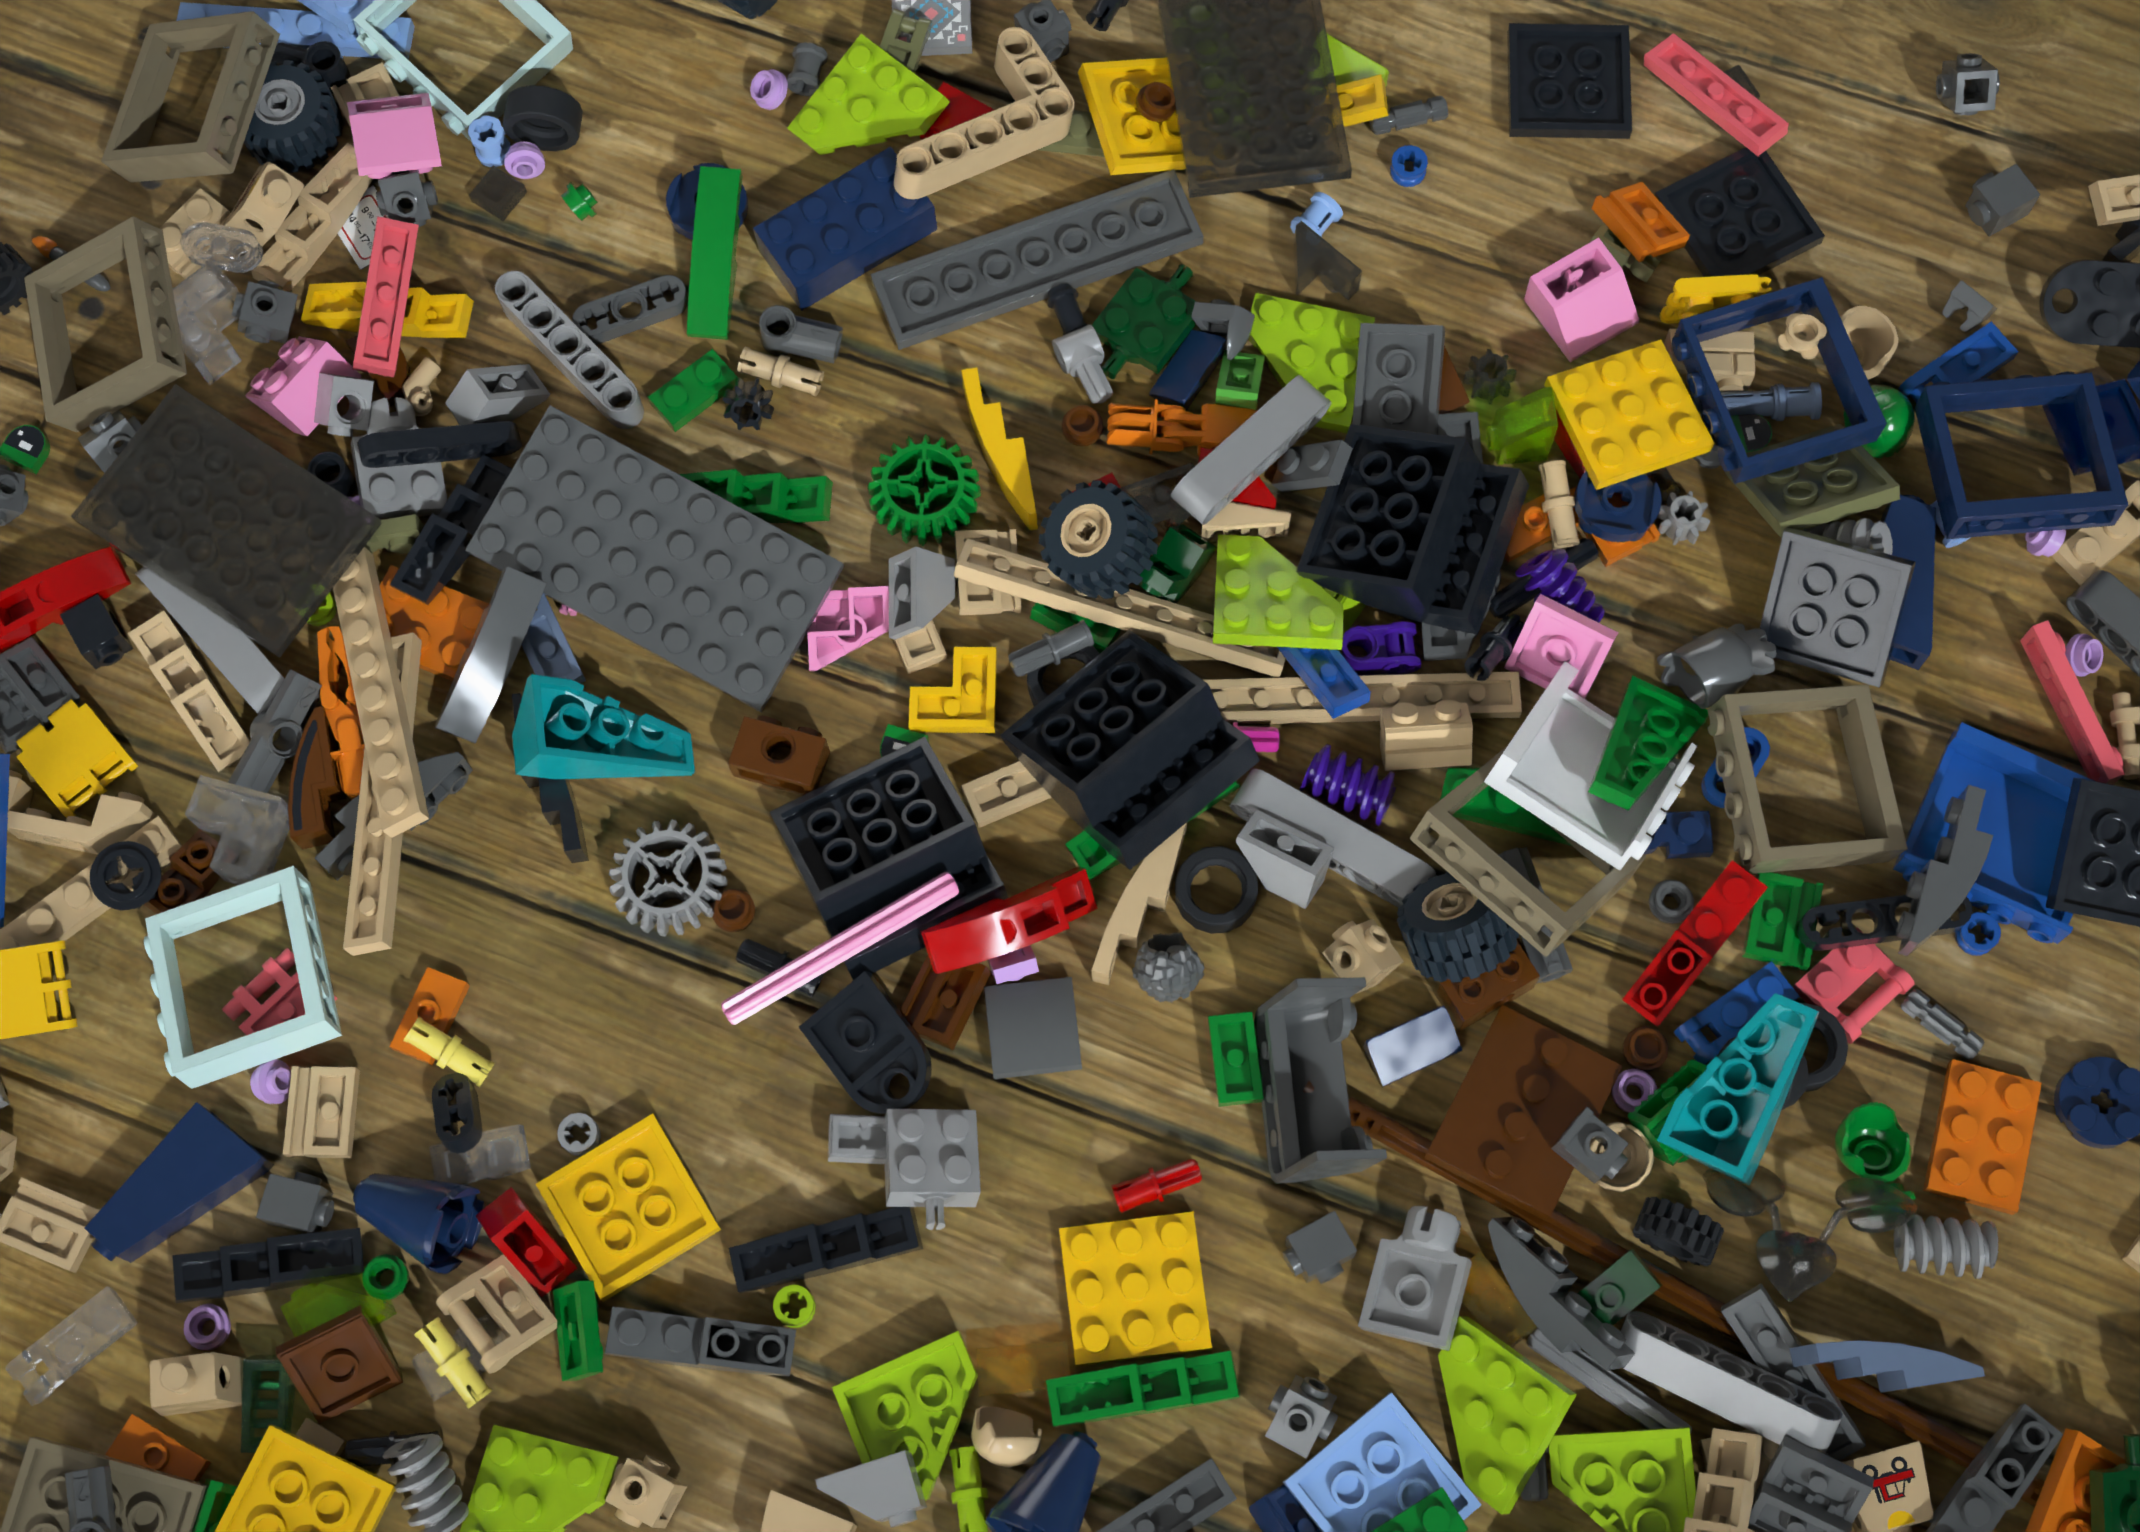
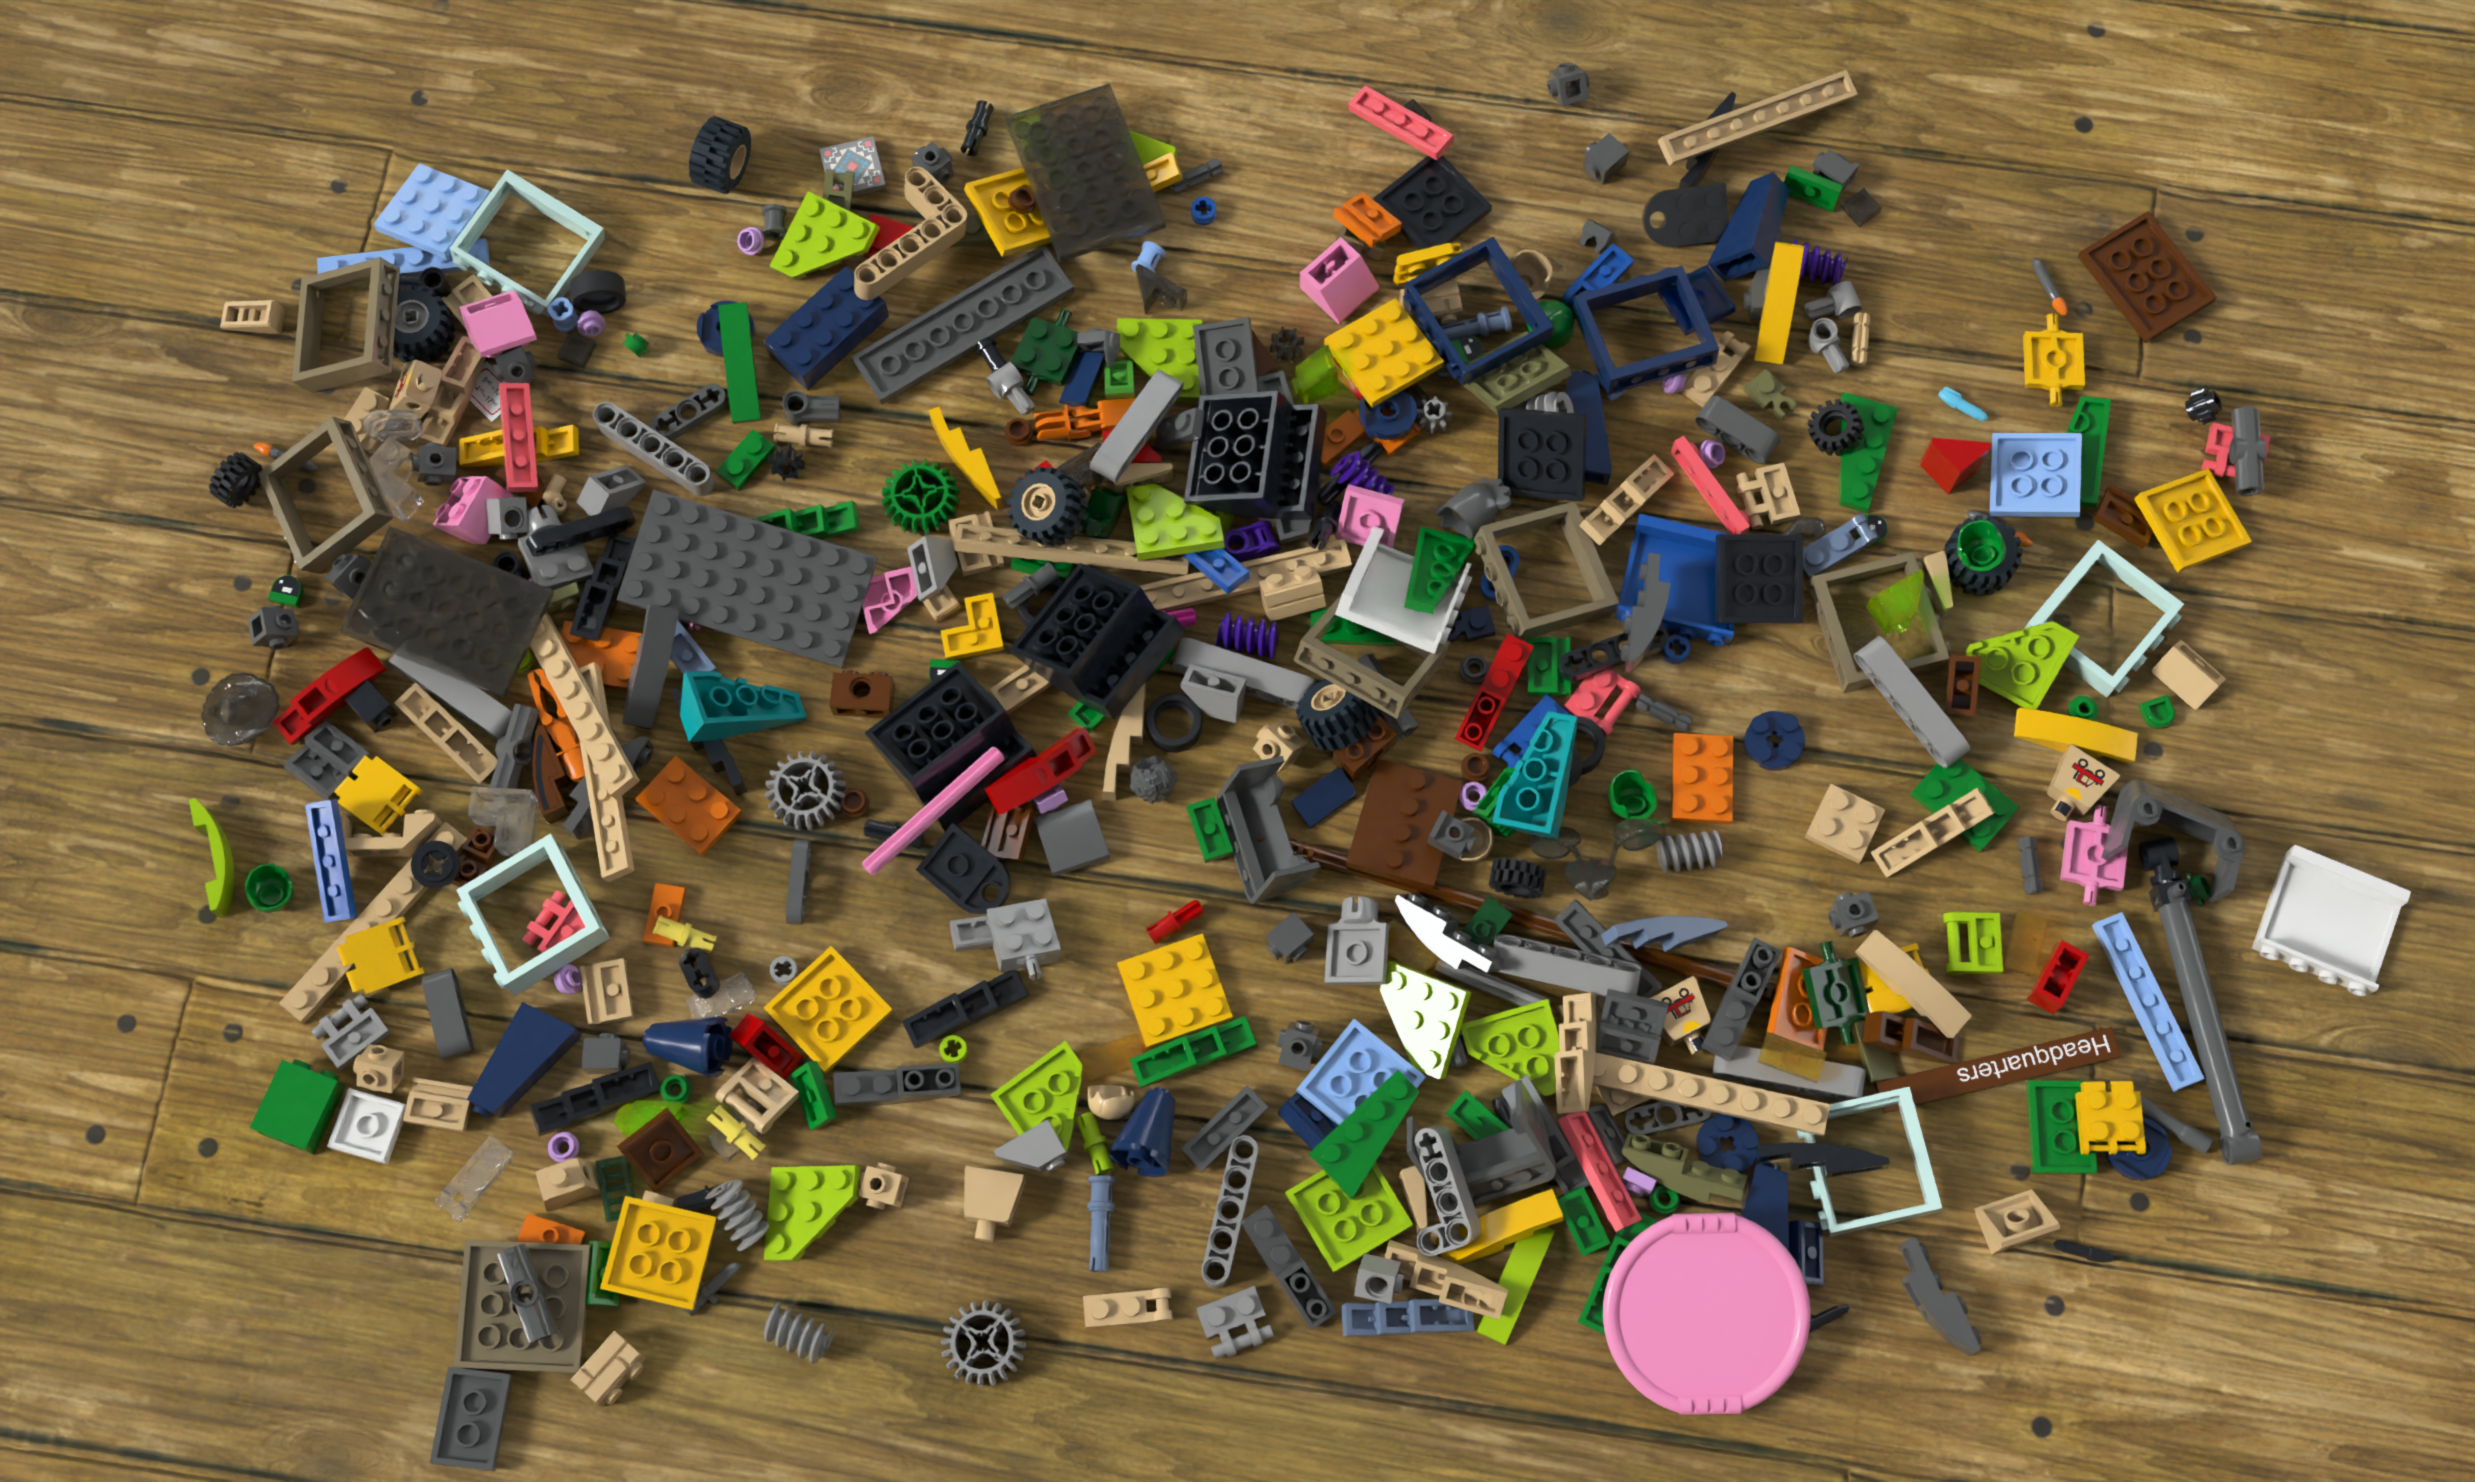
camera: 15 degrees left, 0 degrees up
black plate [1507,23,1632,139] -> none
tan pin [1538,460,1580,549] -> none
tan plate [1777,313,1827,359] -> none
none -> tan slope [220,300,285,334]
none -> dark grey beam [422,968,474,1059]
none -> orange plate [635,756,743,857]
none -> dark grey beam [786,839,812,925]
none -> tan slope [1579,454,1674,546]

